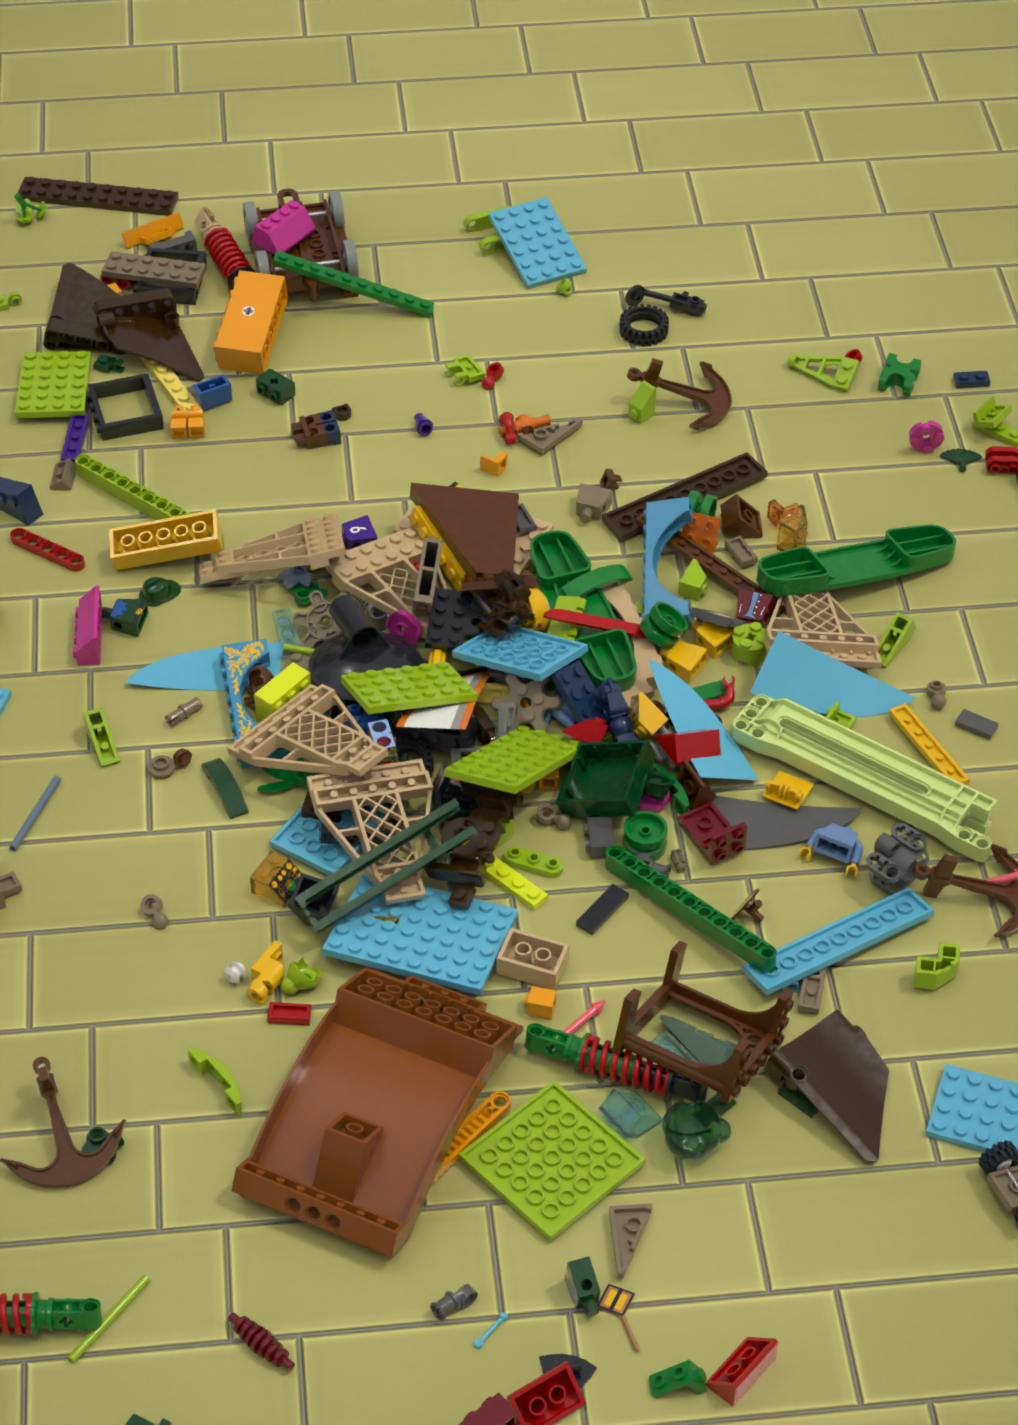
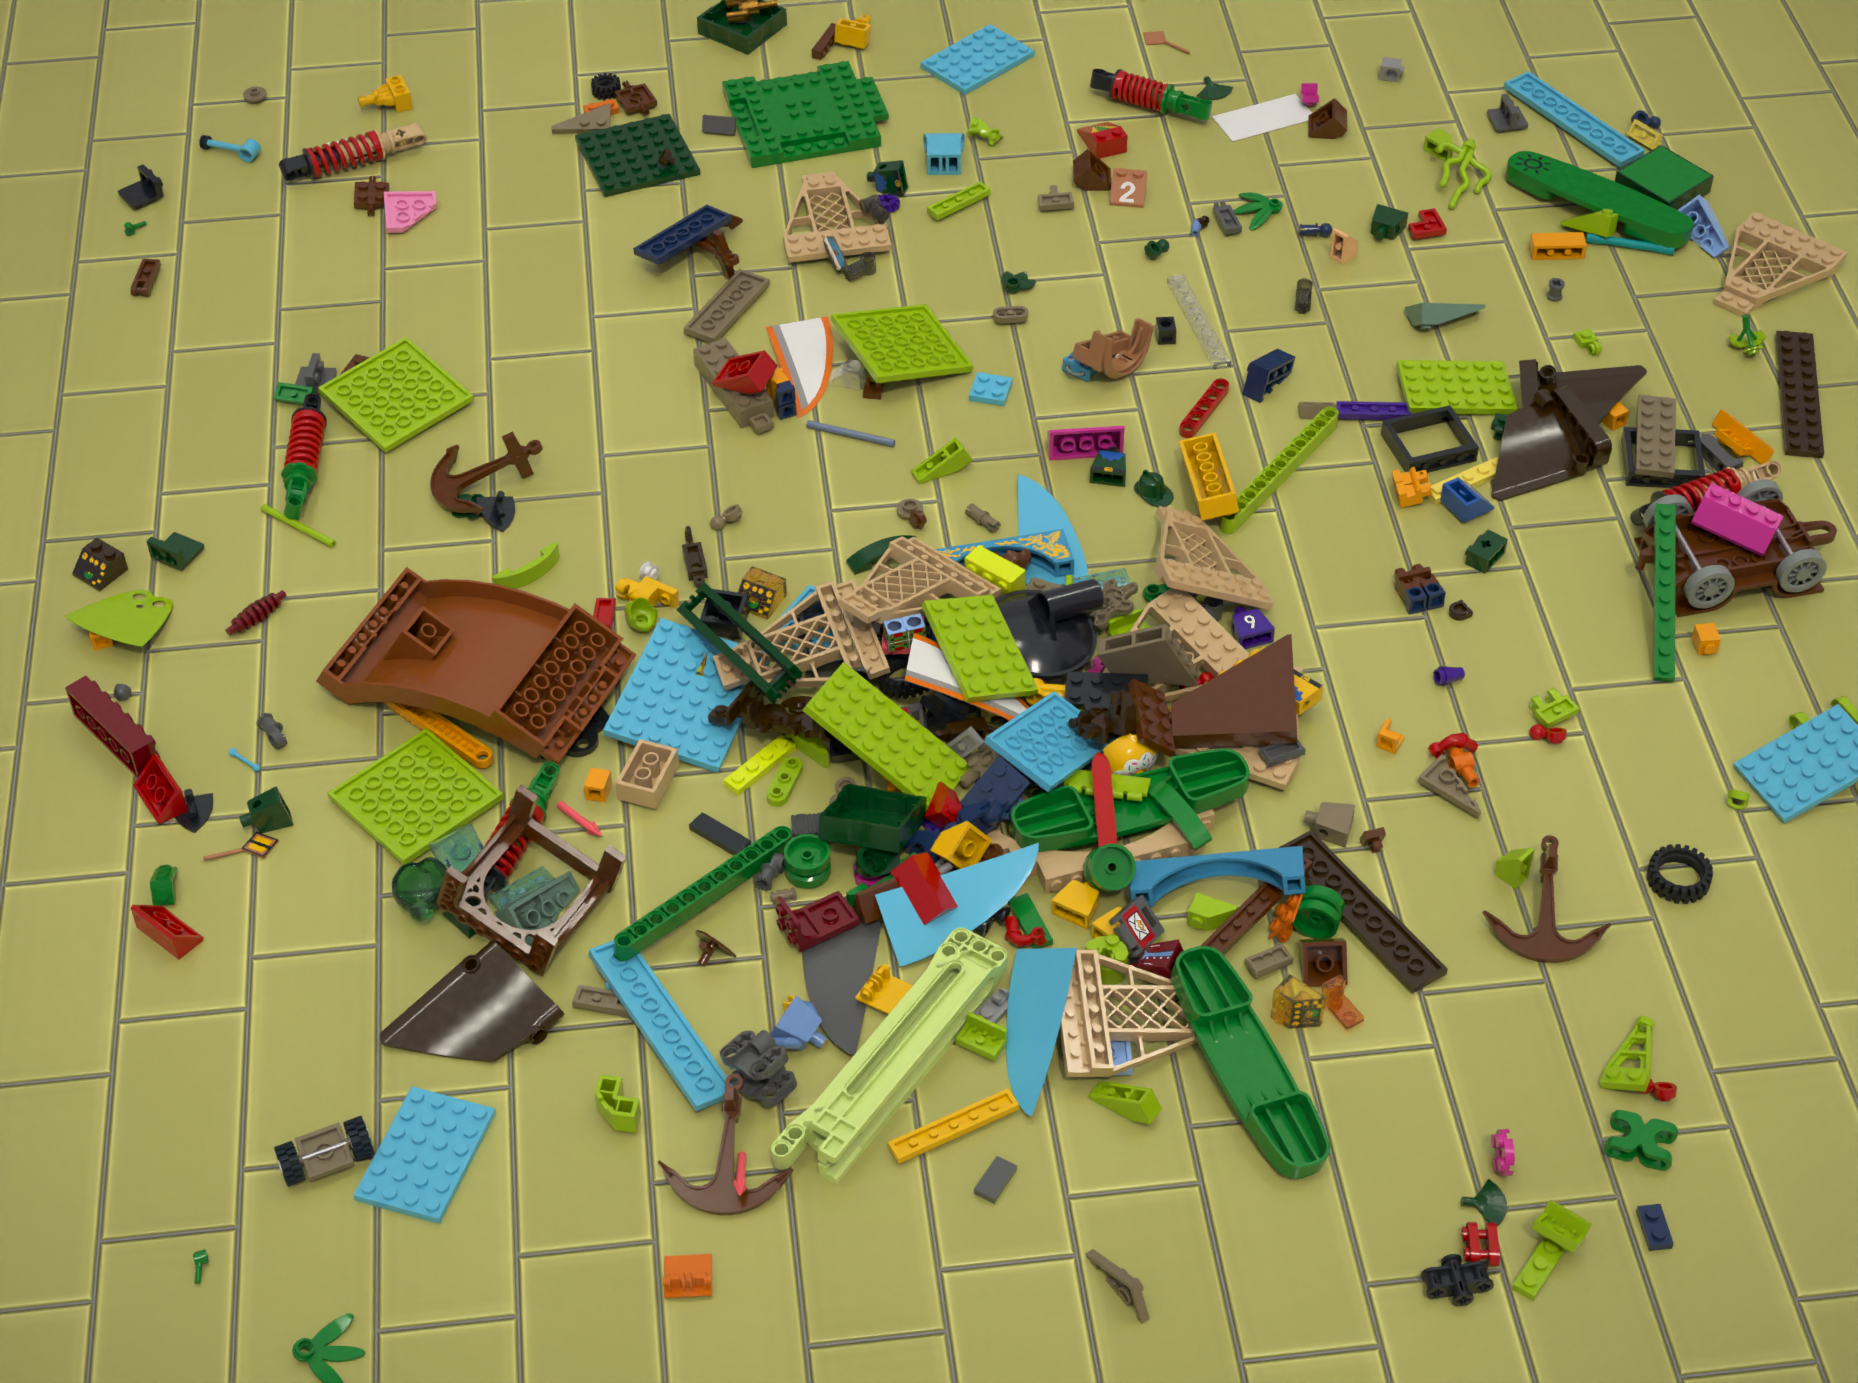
camera: 90 degrees right, 0 degrees up
light orange piece [213,270,288,374] -> none
dark tan wing [609,1203,652,1279] -> none
black piece [625,285,707,315] -> none
dark tan plate [926,680,946,709] -> none
none -> black shield [476,491,515,532]
none -> dark brown piece [682,526,708,588]
none -> light orange brick [1691,623,1721,655]

